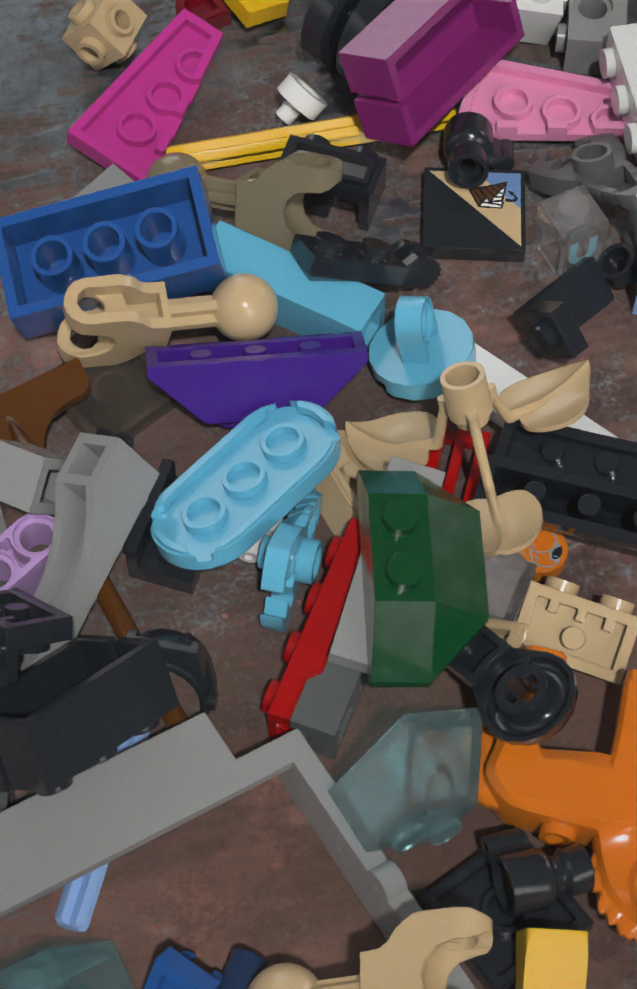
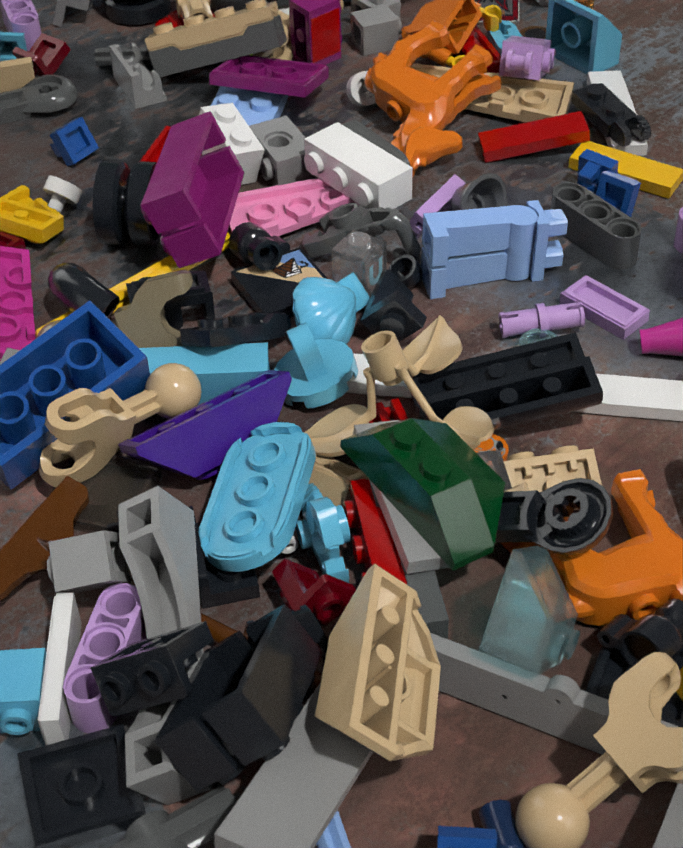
camera: 30 degrees left, 15 degrees down
white tile [276,72,327,125] -> none
none -> black cylinder [48,262,120,318]
none -> dark red bracket [272,558,356,626]
none -> medium azure animal [292,272,370,344]
none -> tan wedge [315,564,441,761]

